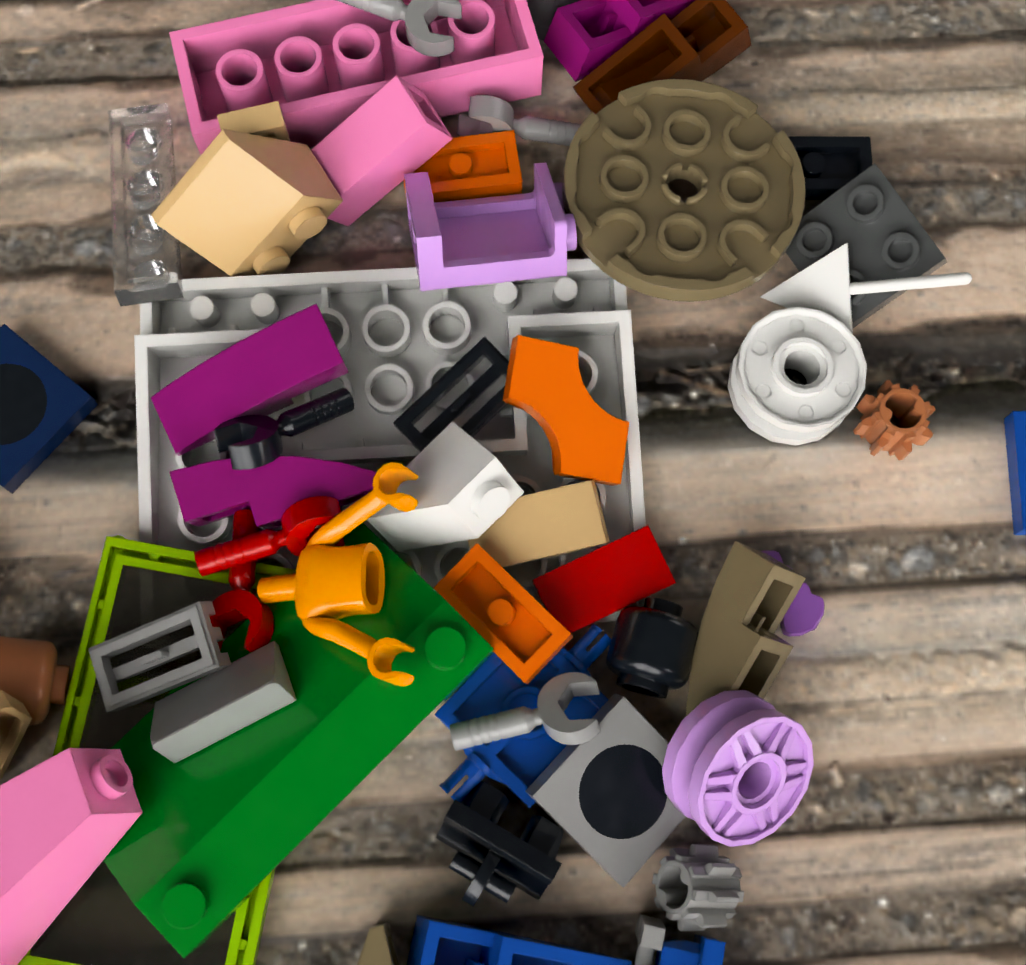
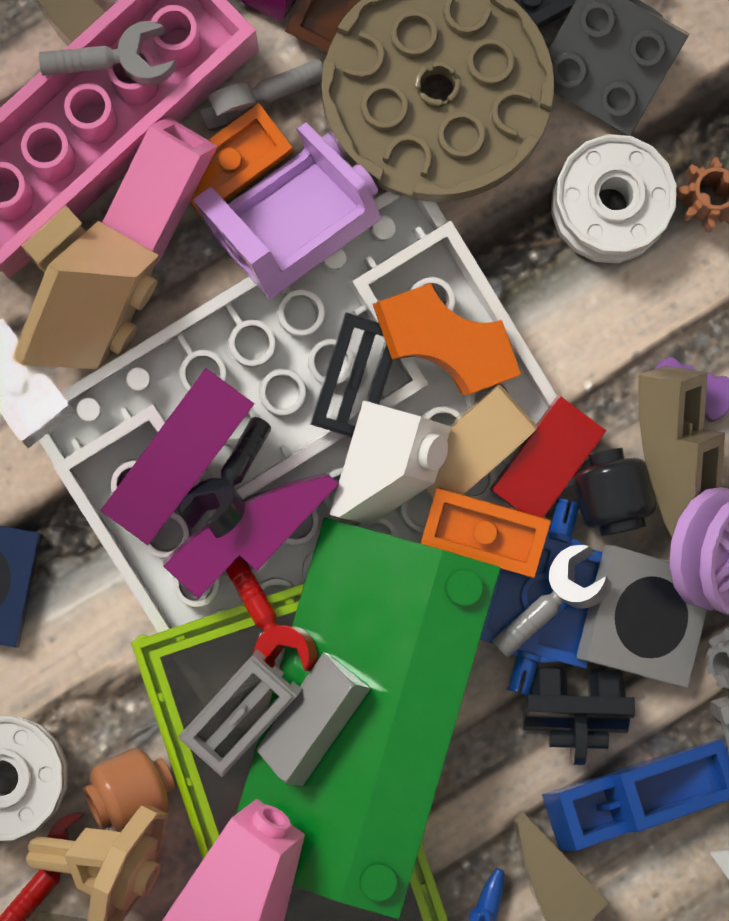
camera: 30 degrees left, 10 degrees up
red piece [194,496,345,577] -> none
light orange piece [257,462,418,687] -> none
white piece [760,243,972,334] -> none

